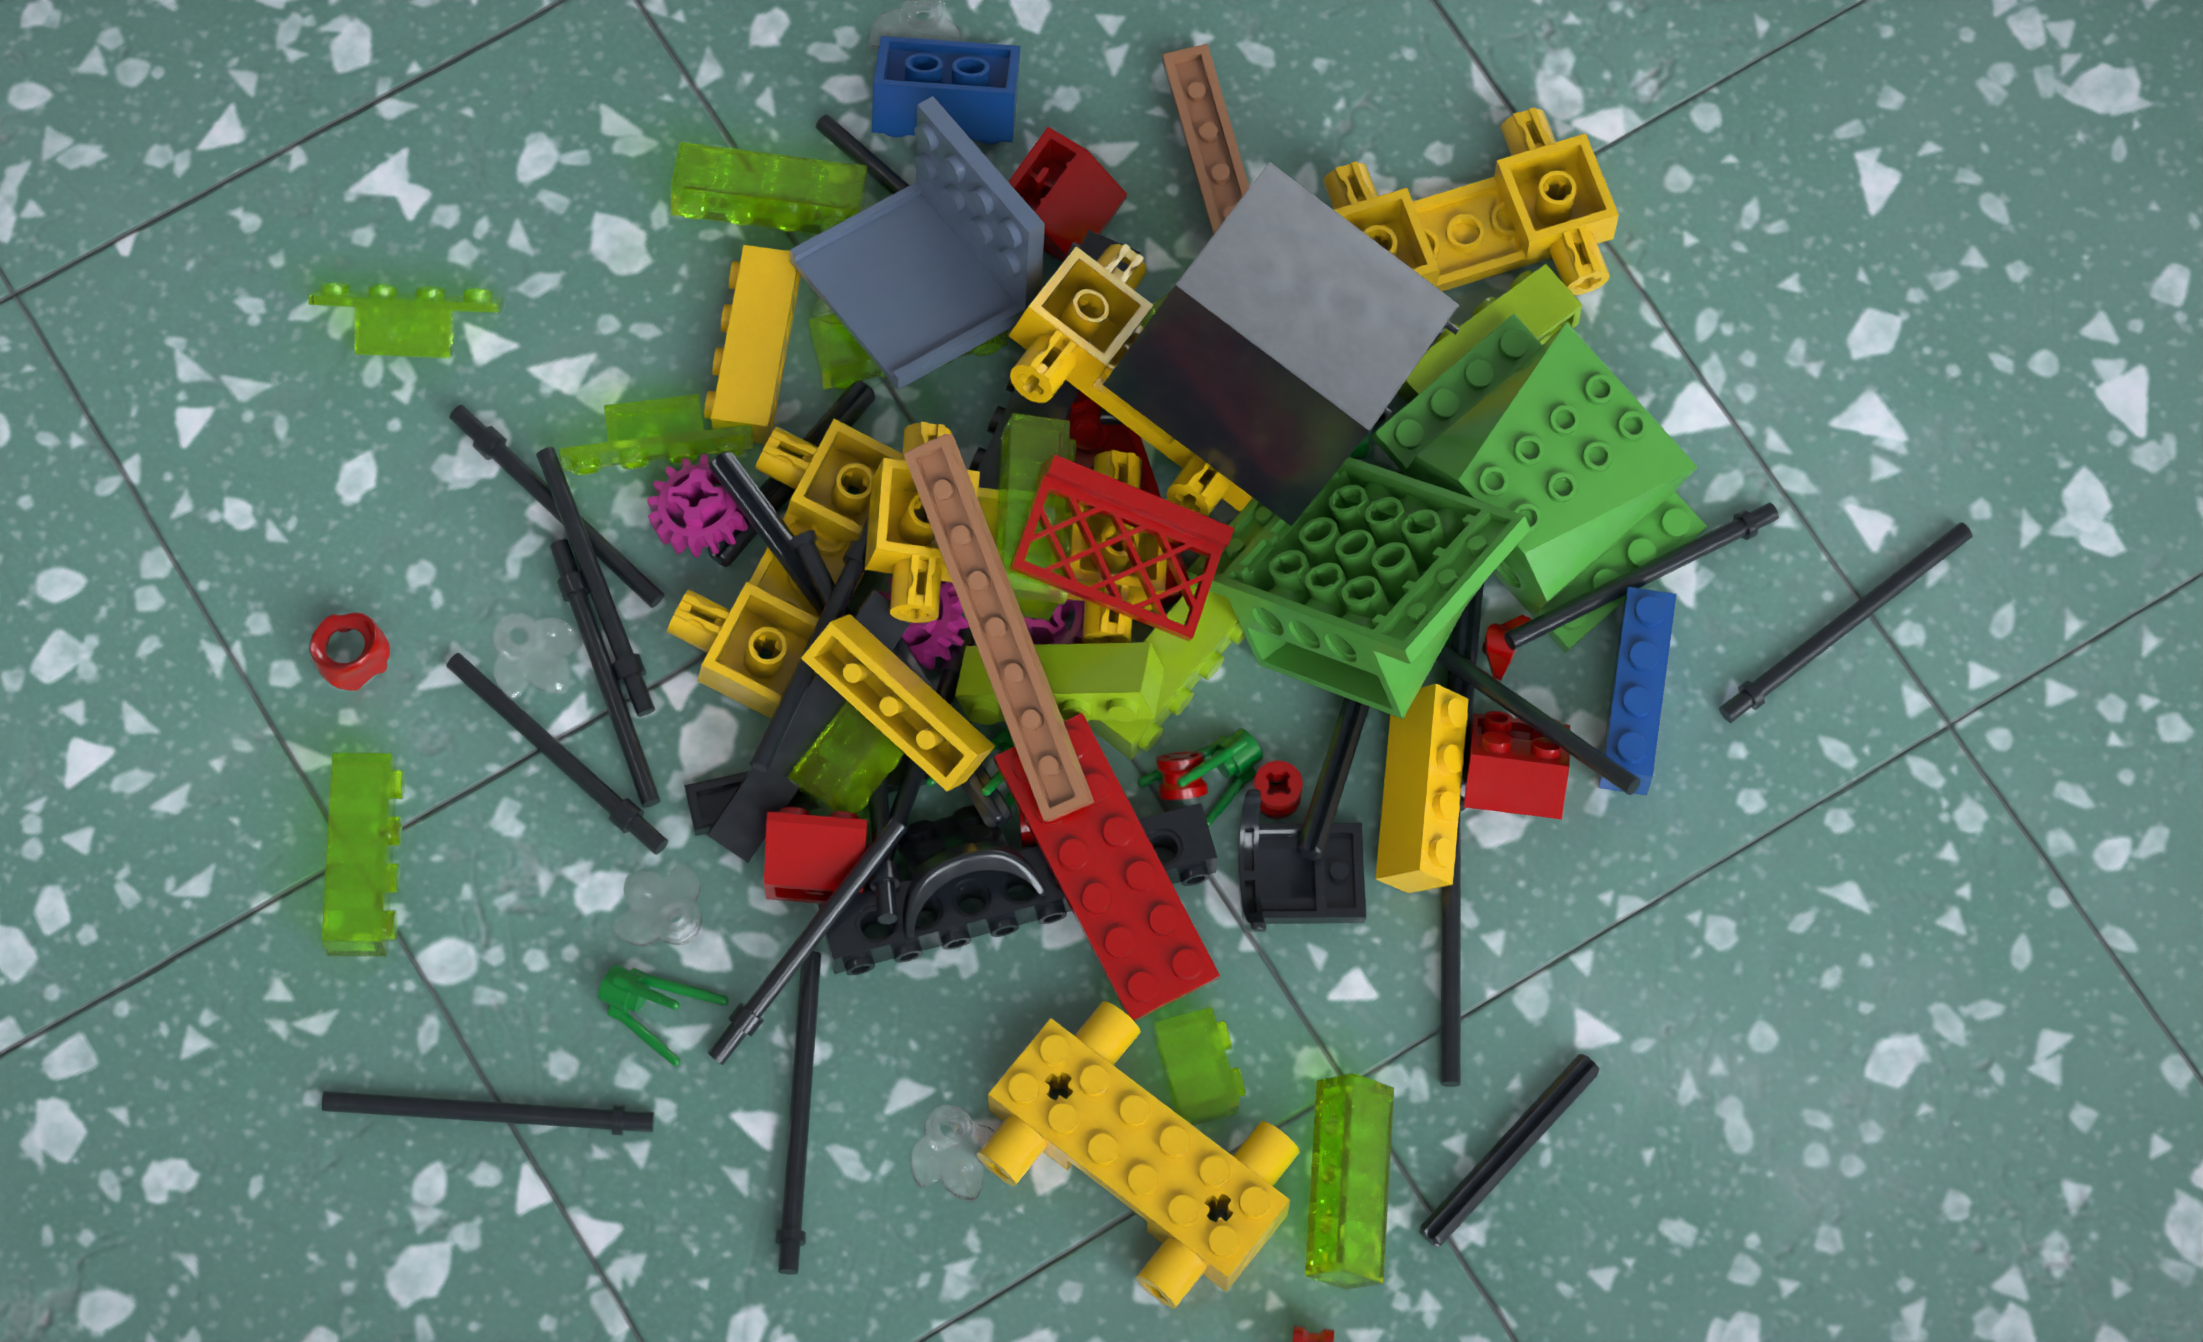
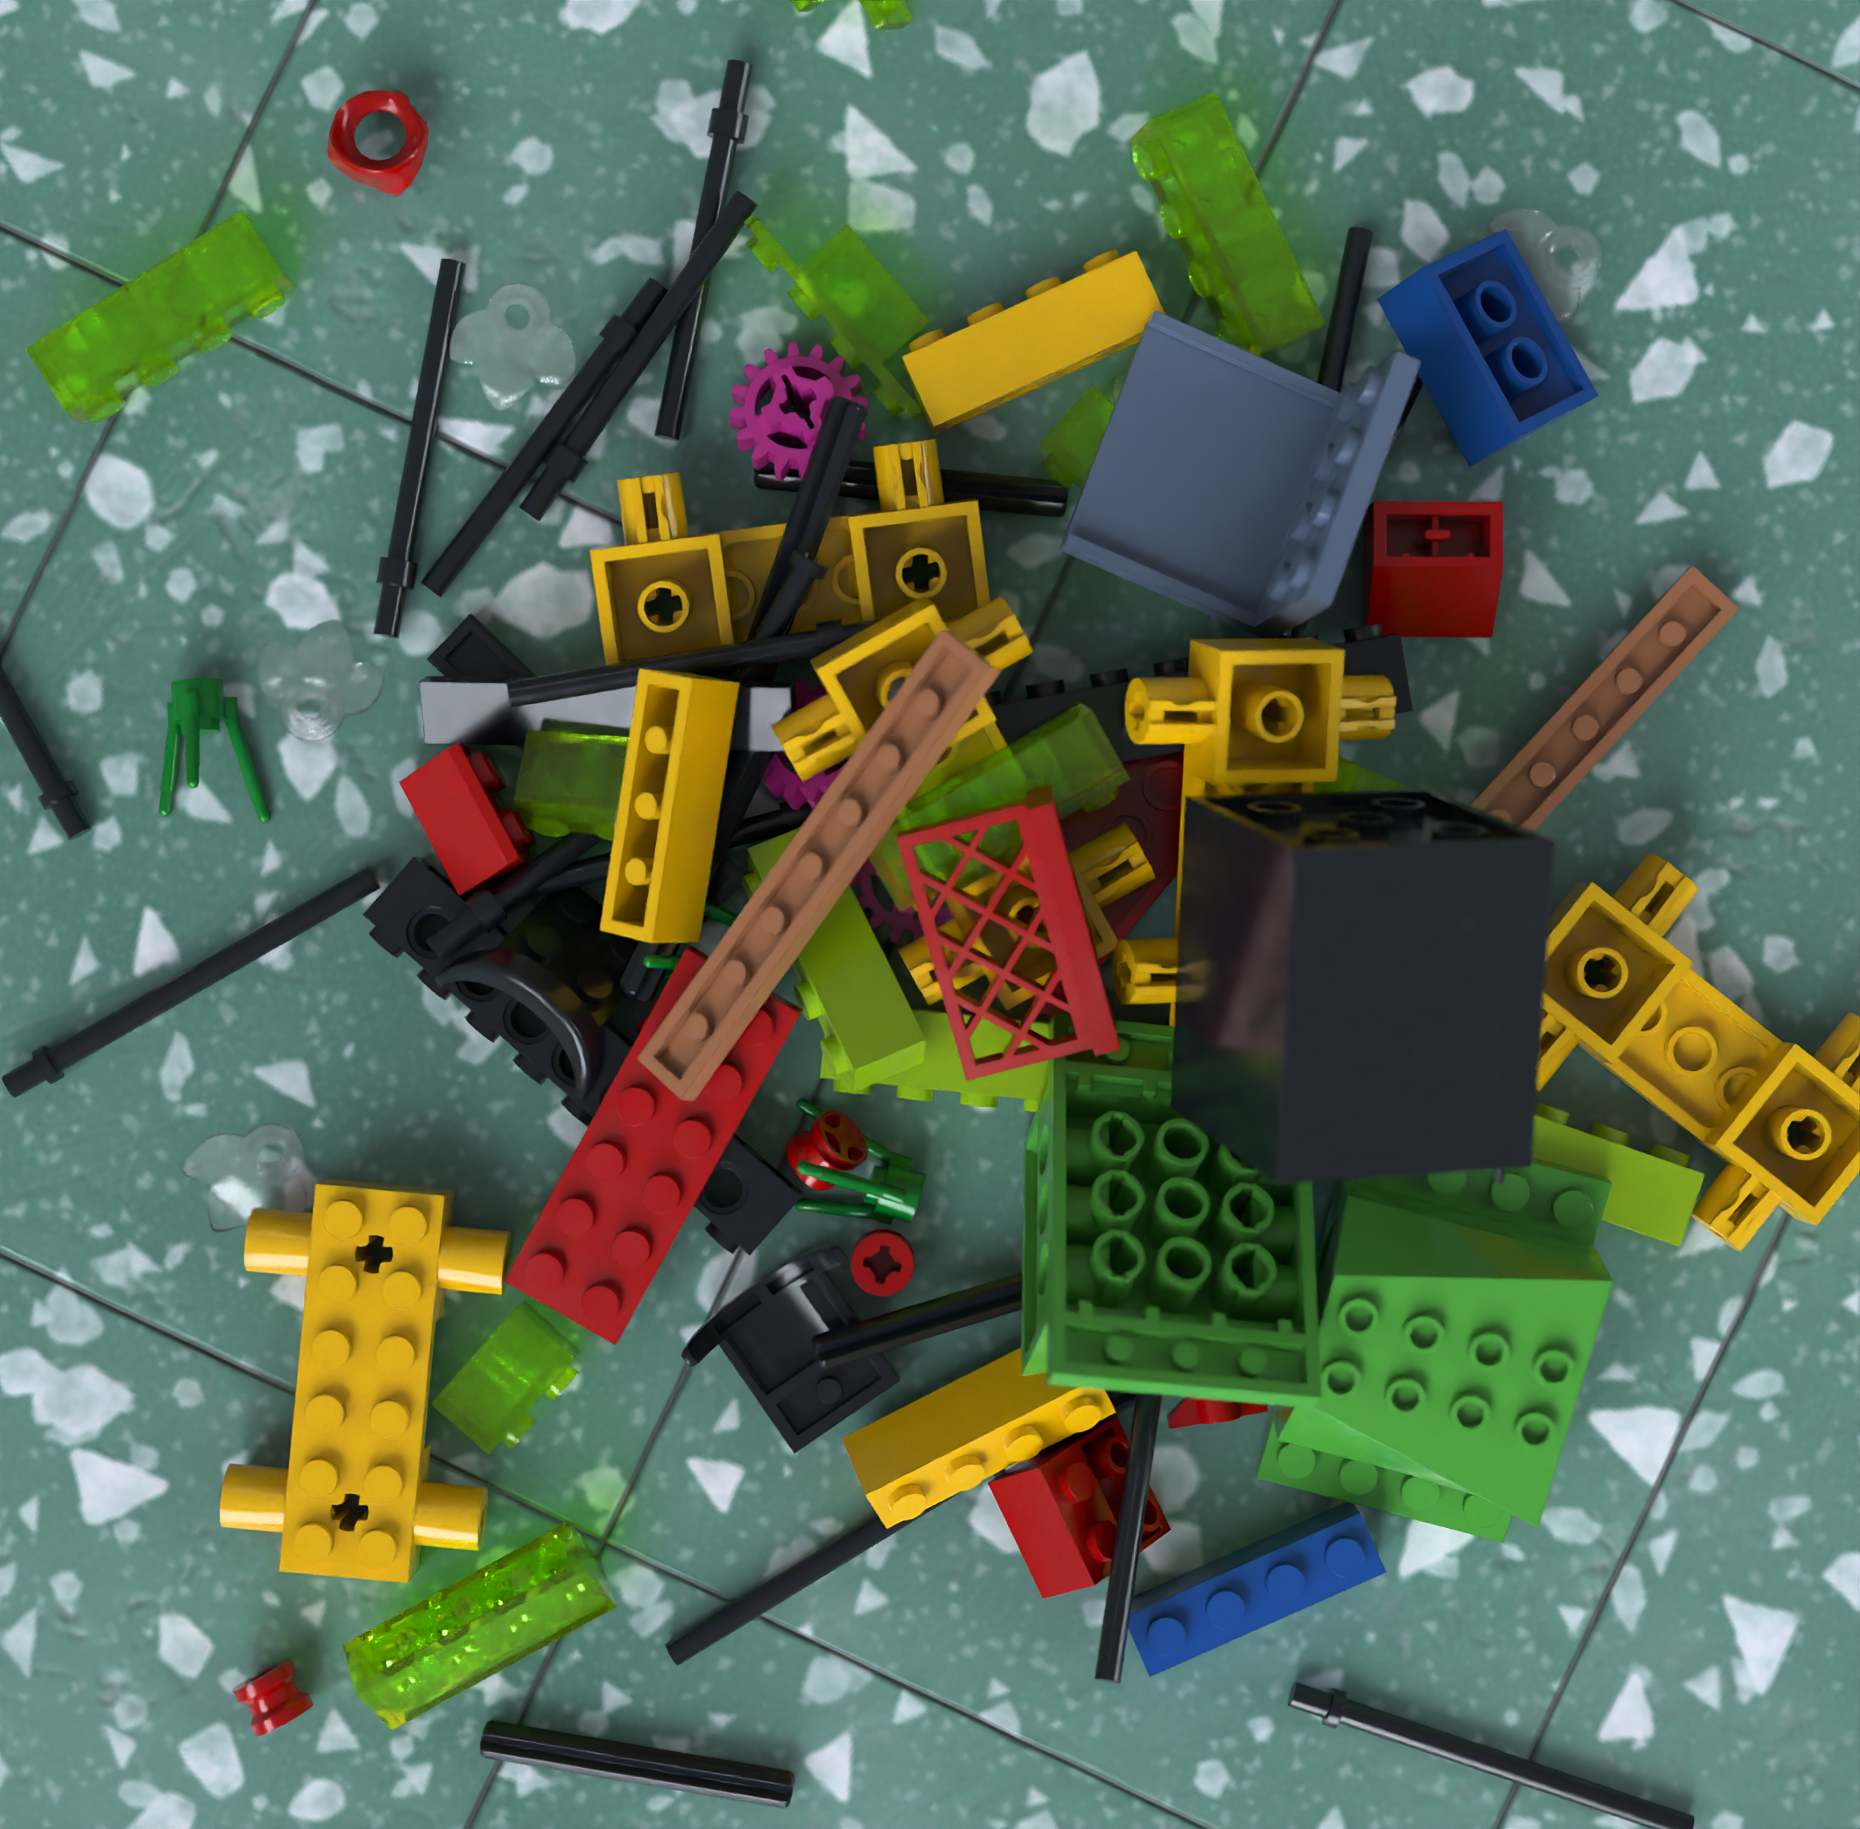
camera: 65 degrees right, 20 degrees up
black bar [708,817,908,1065] -> none
black bar [1504,502,1779,650] -> none

